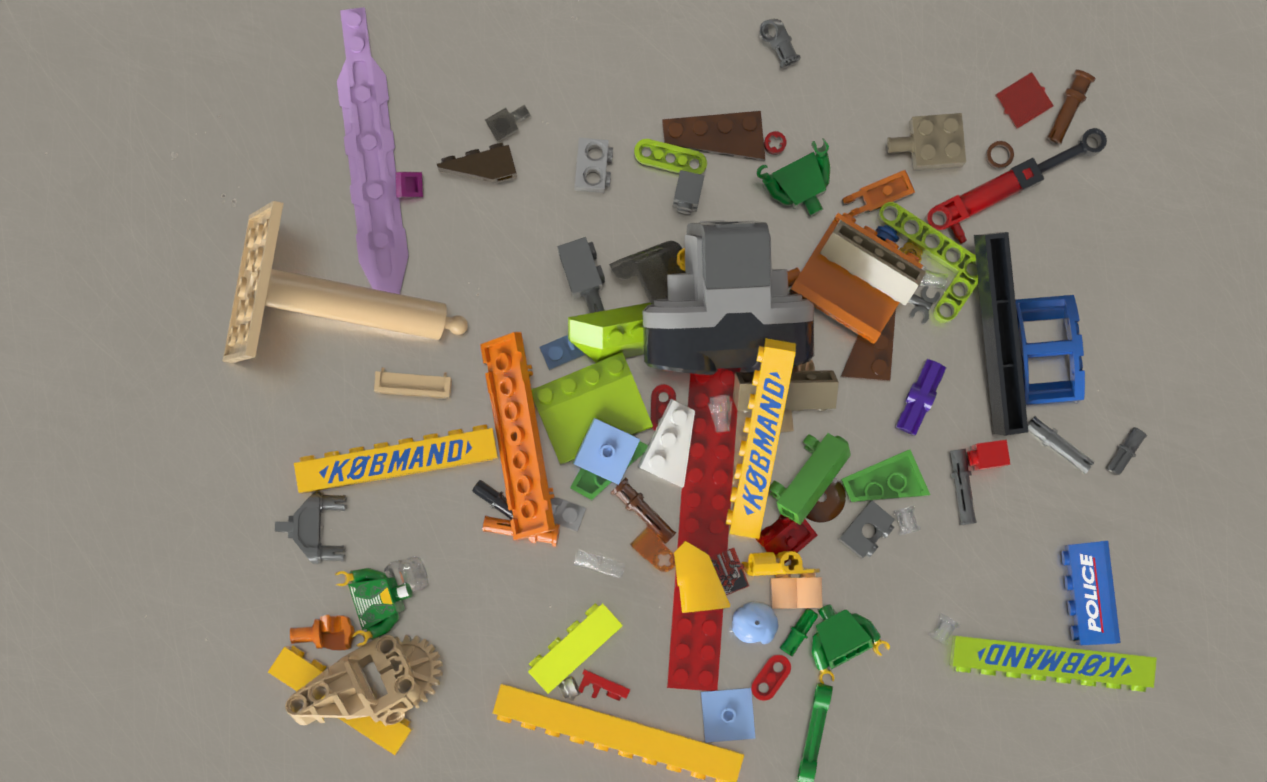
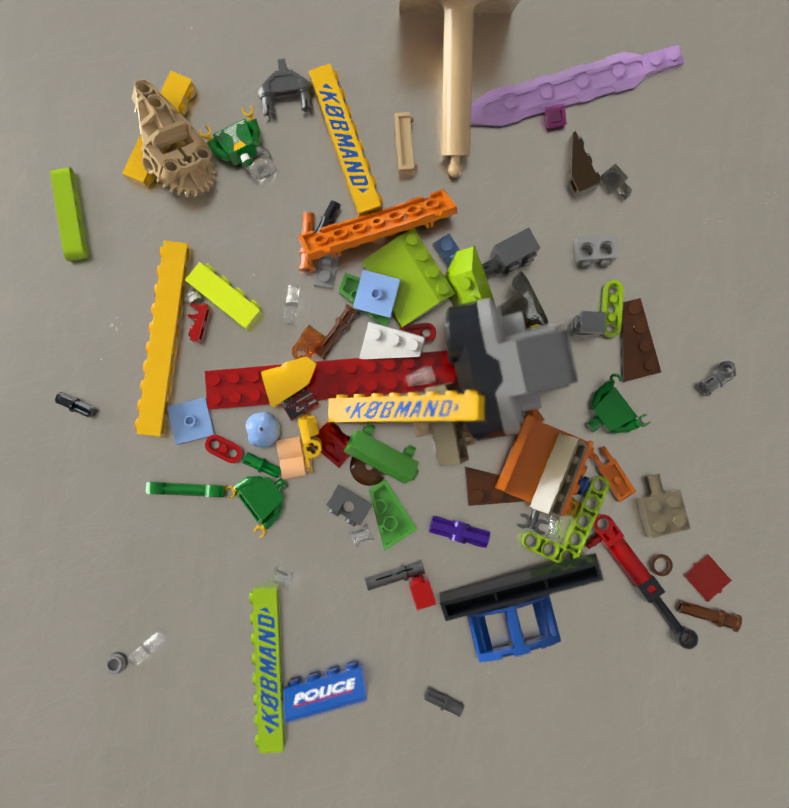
camera: 85 degrees right, 0 degrees up
orange piece [290,615,355,650] -> none
red bush [764,131,787,155] -> none
dark grey pin [1028,416,1095,474] -> none

